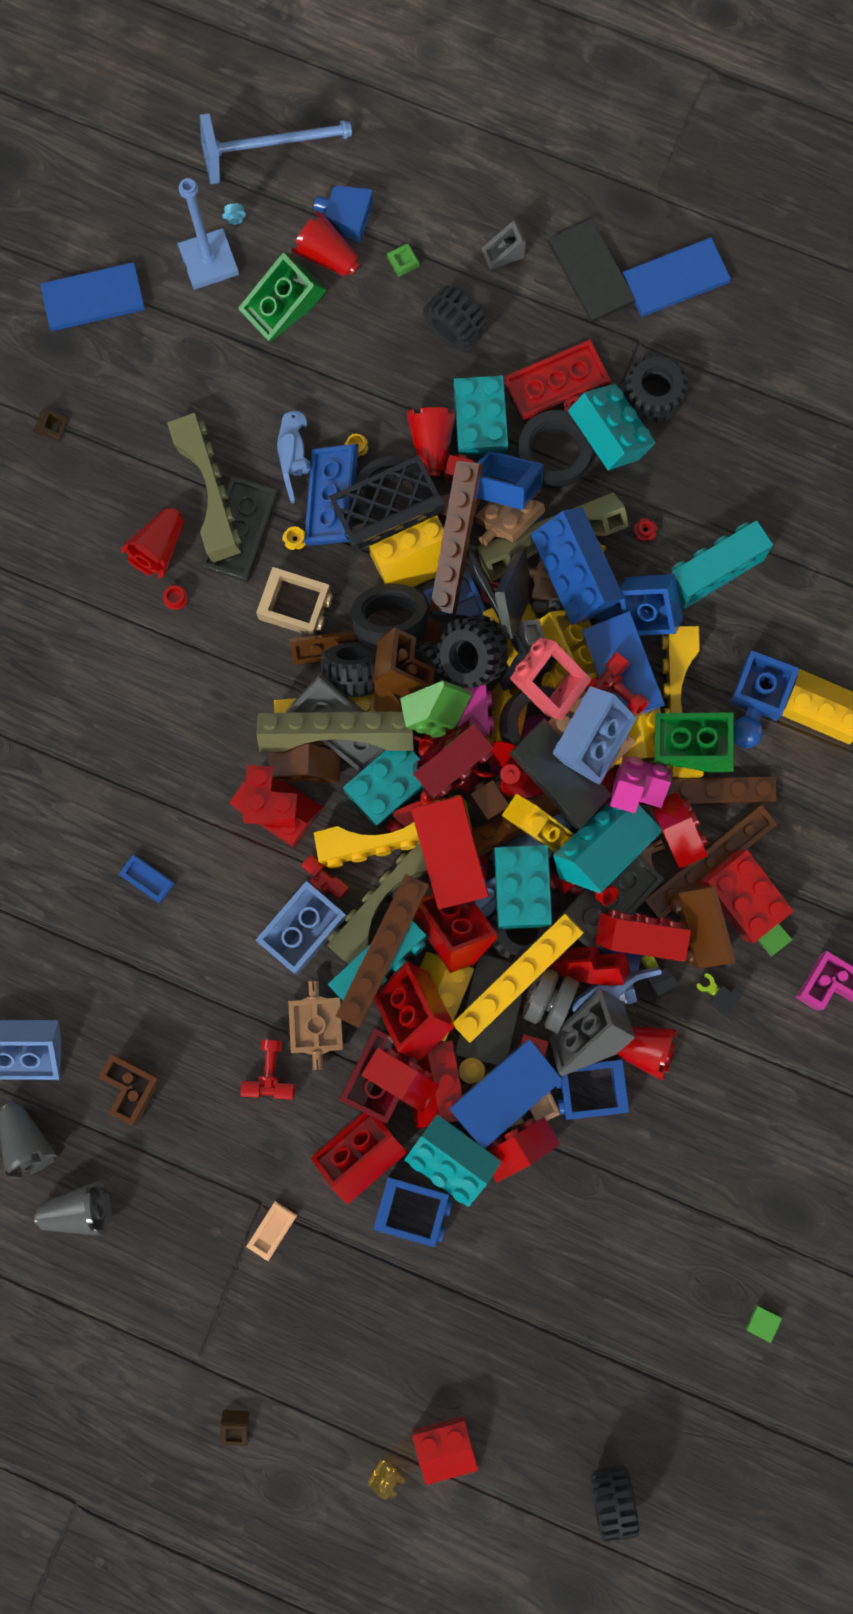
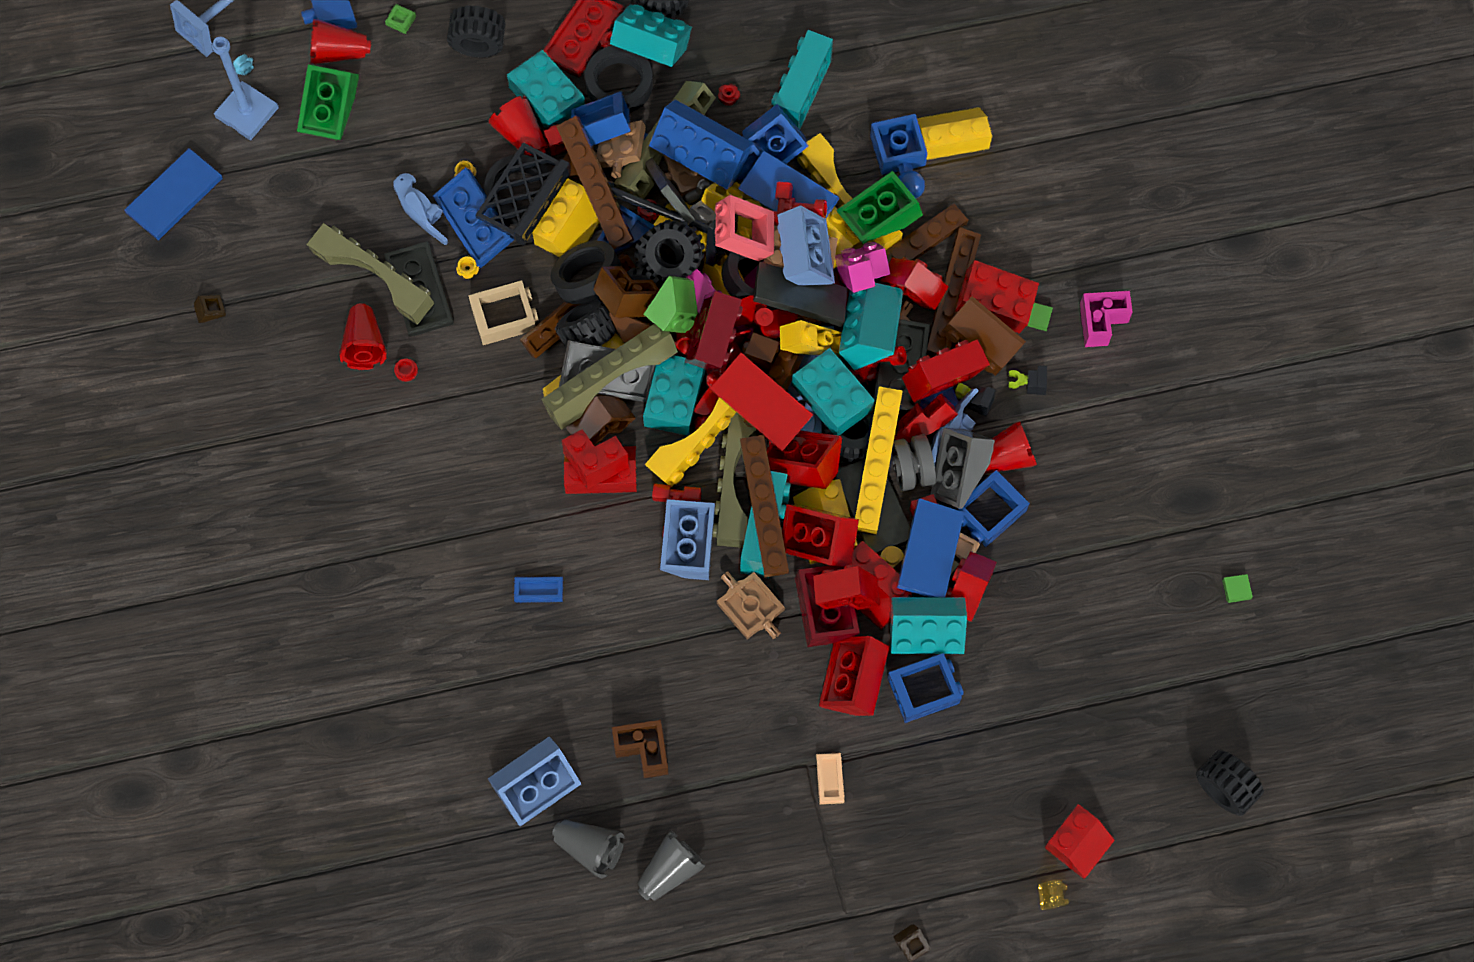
camera: 40 degrees left, 10 degrees down
red bar [241,1040,295,1100] -> none

